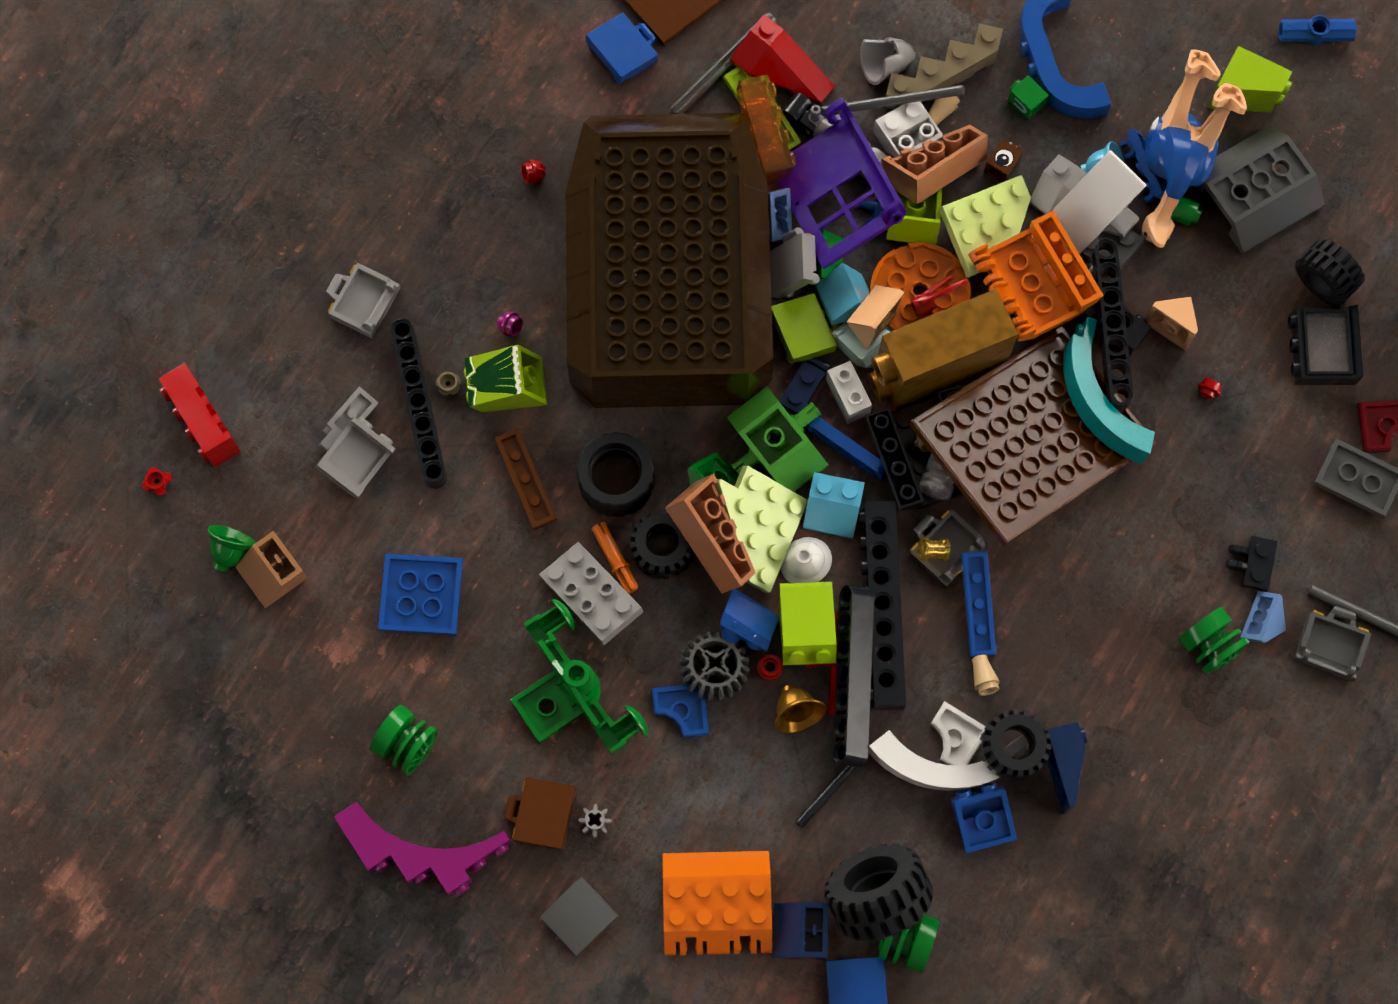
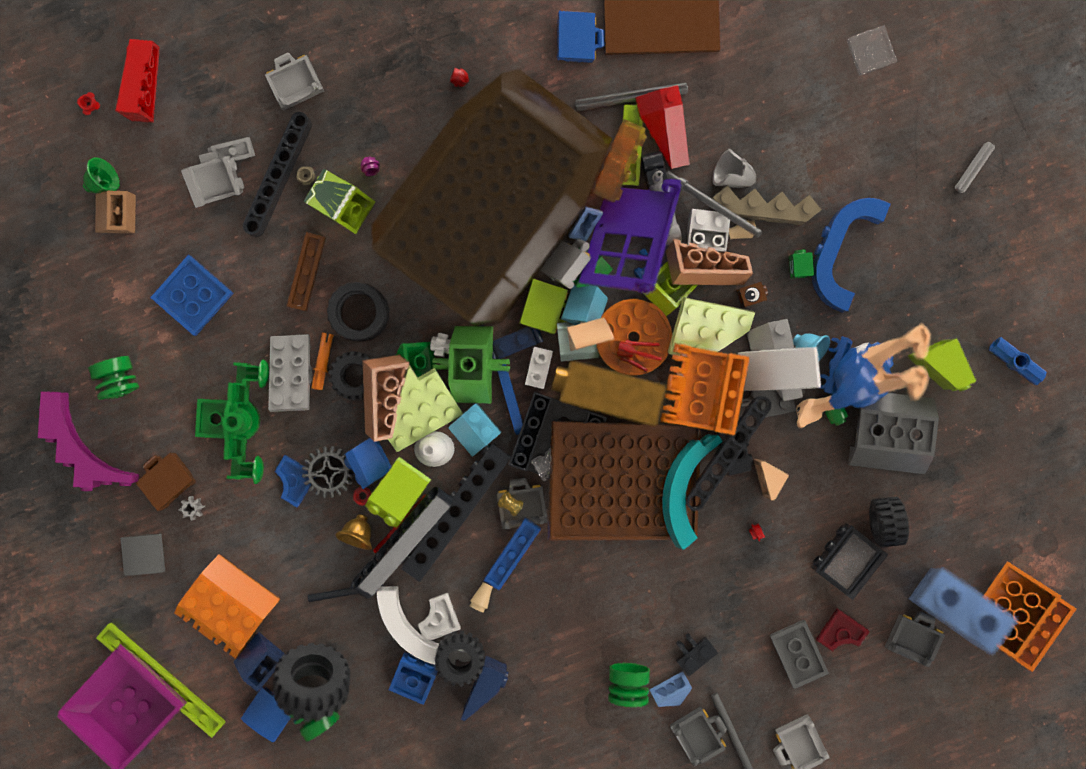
camera: 40 degrees right, 15 degrees up
none -> white gear [430,333,450,357]

